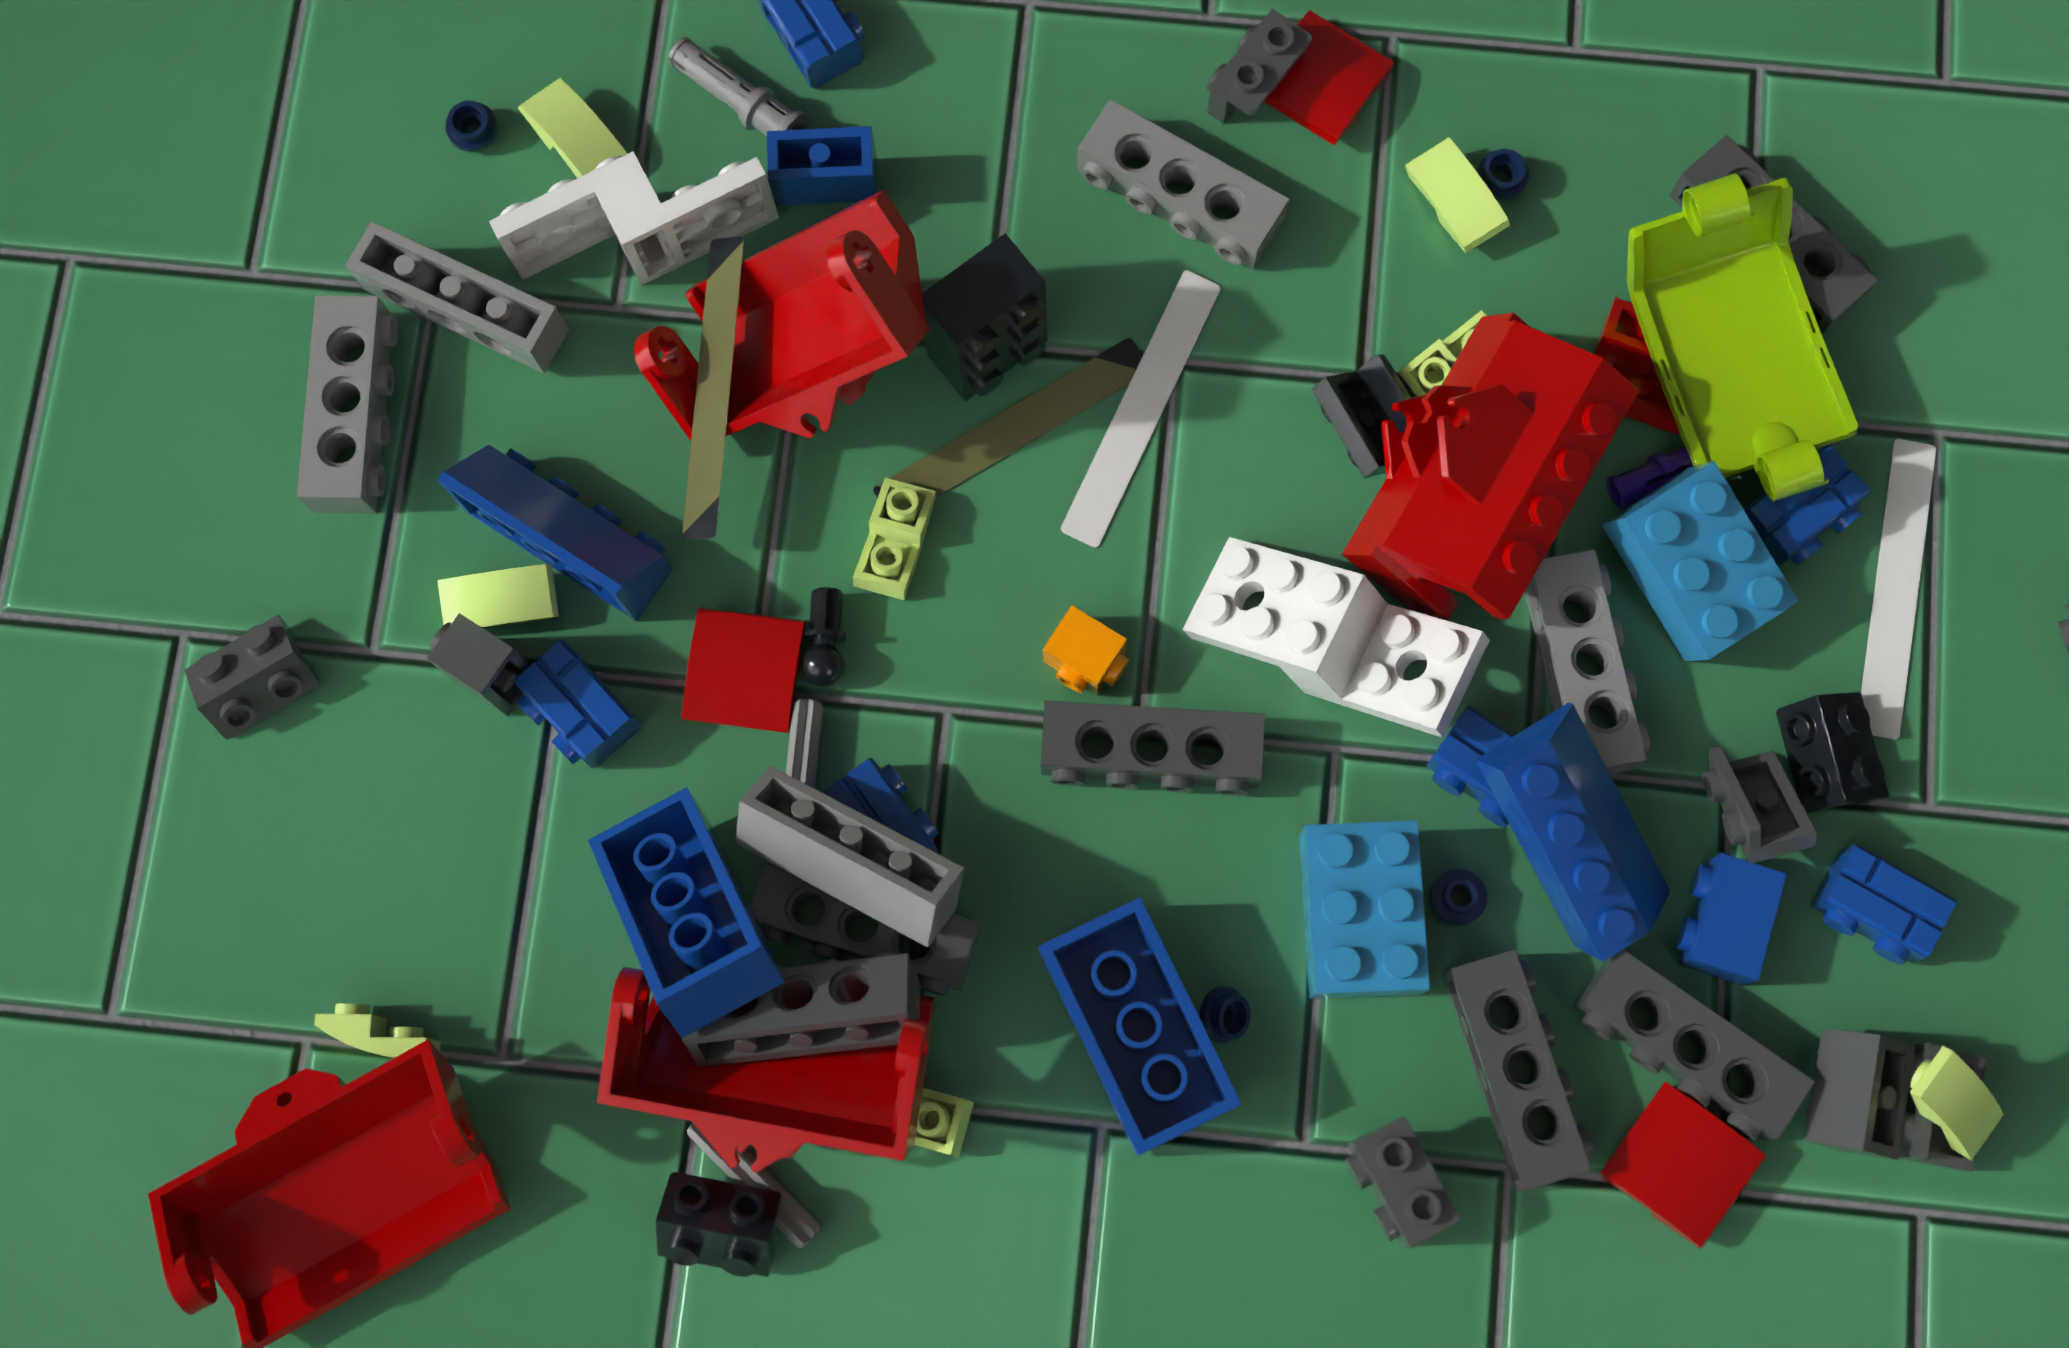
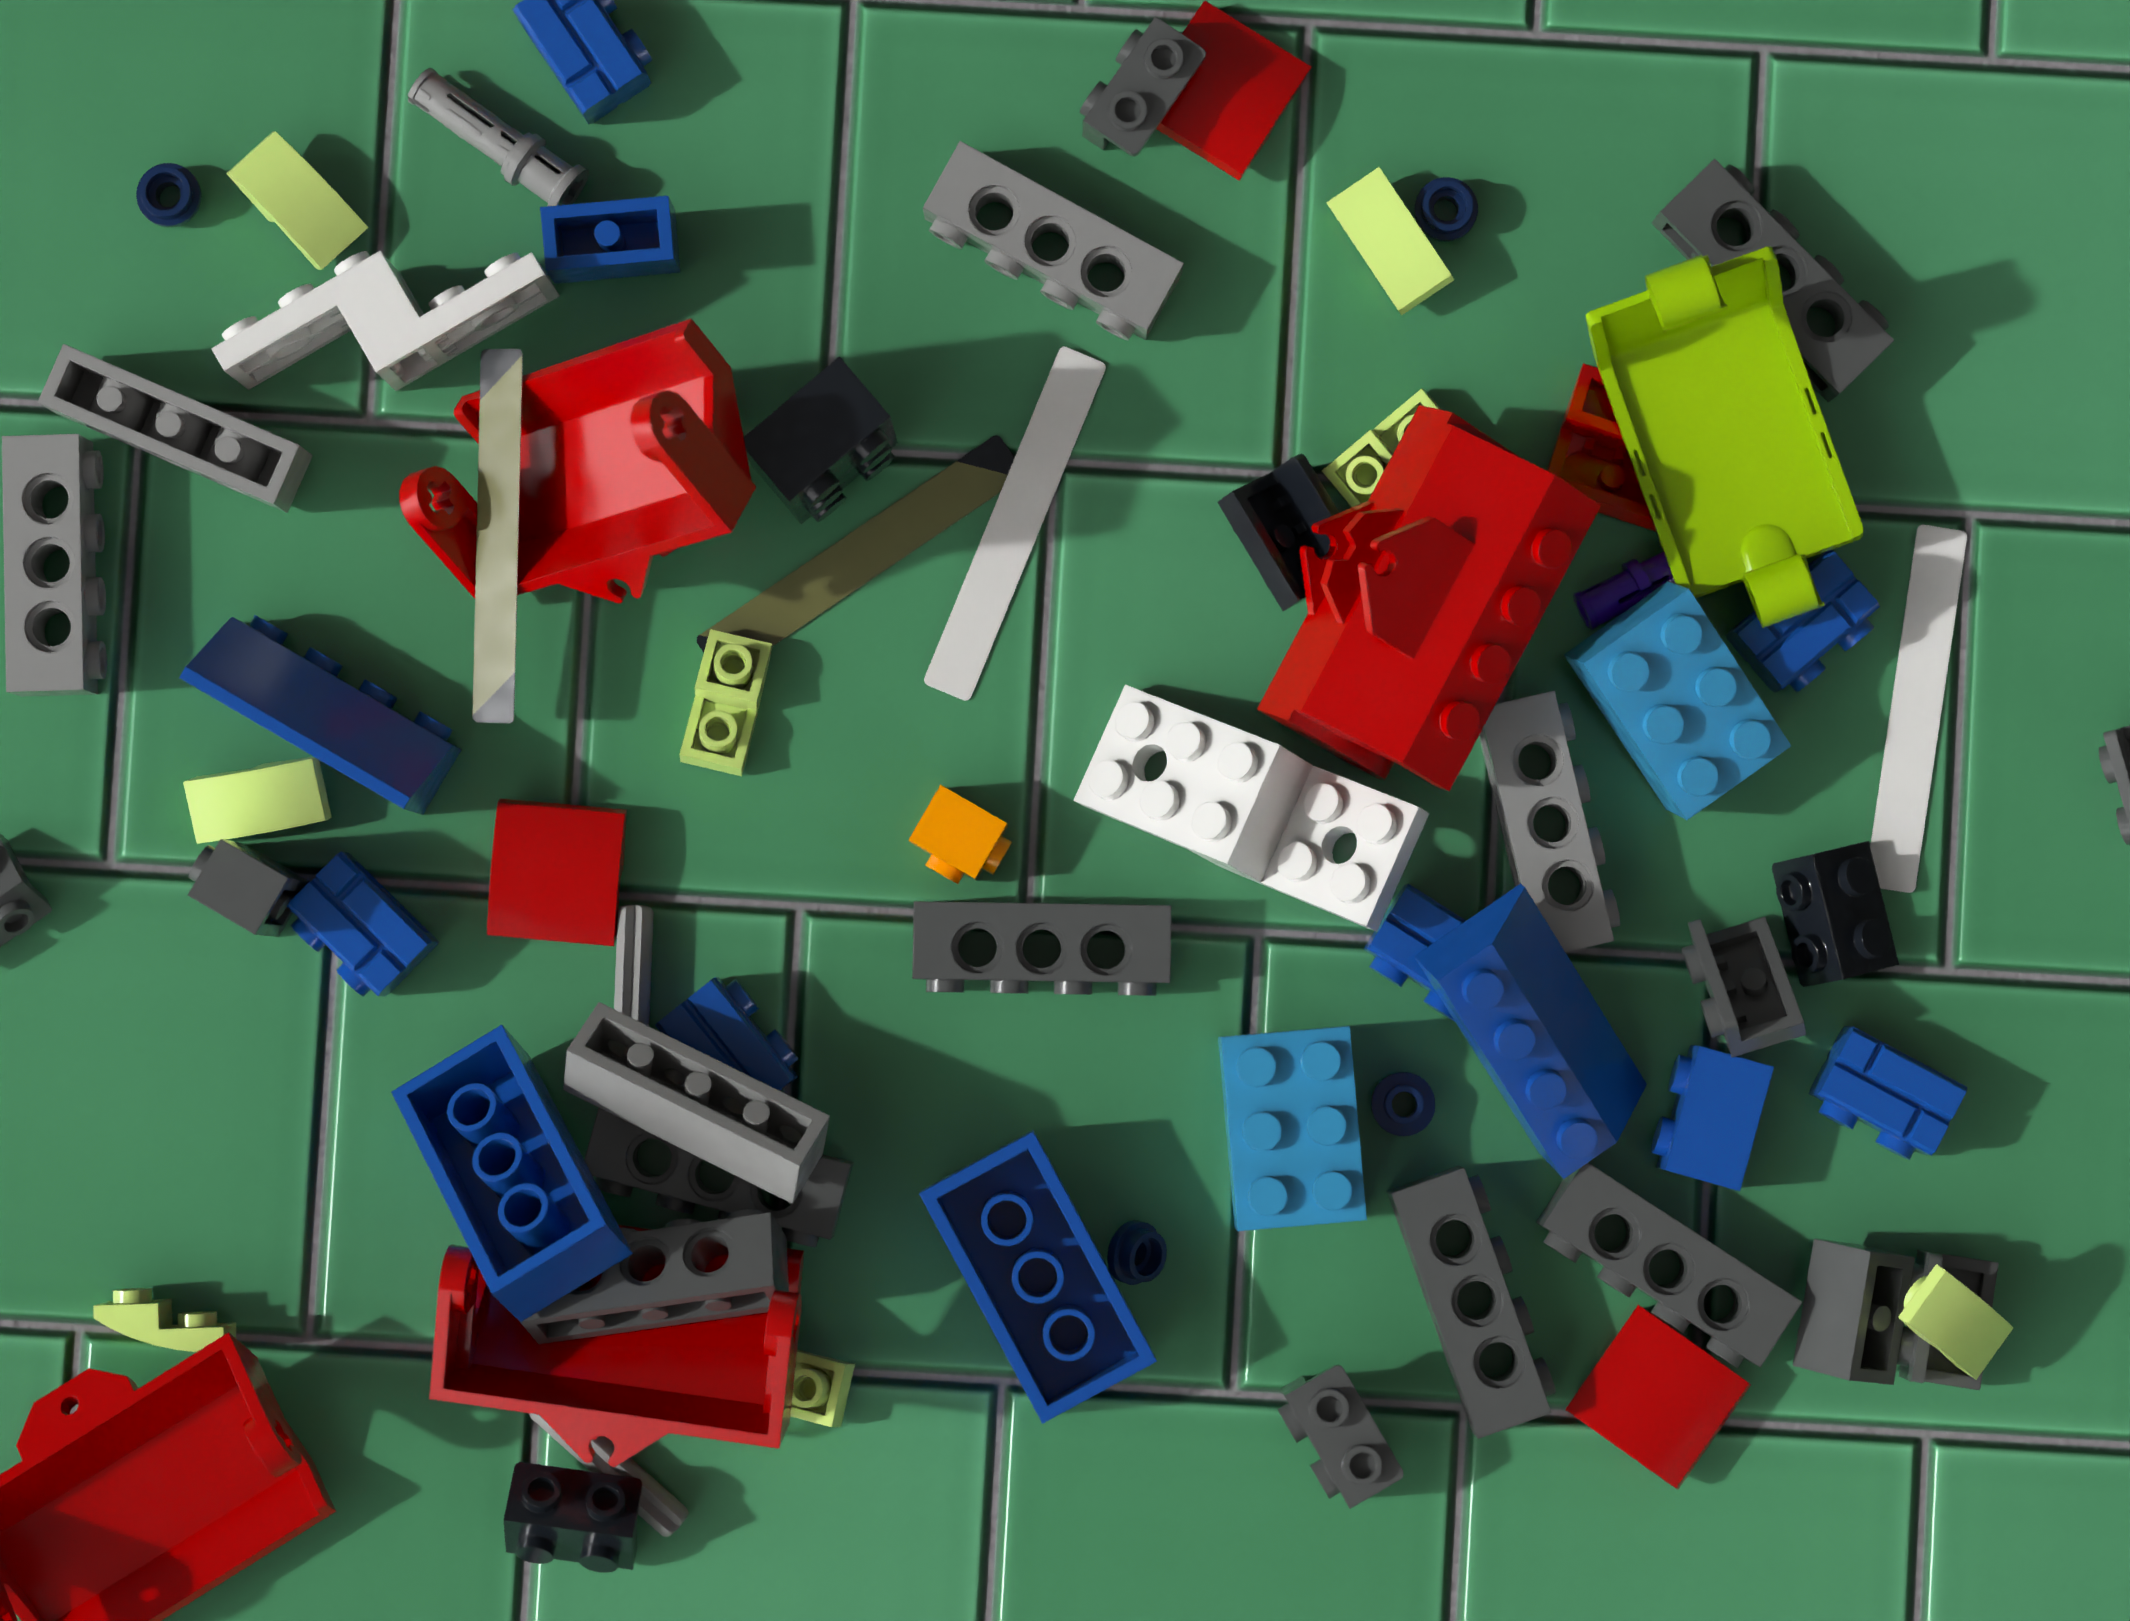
camera: 10 degrees left, 10 degrees up
black axle [801,587,846,687] -> none

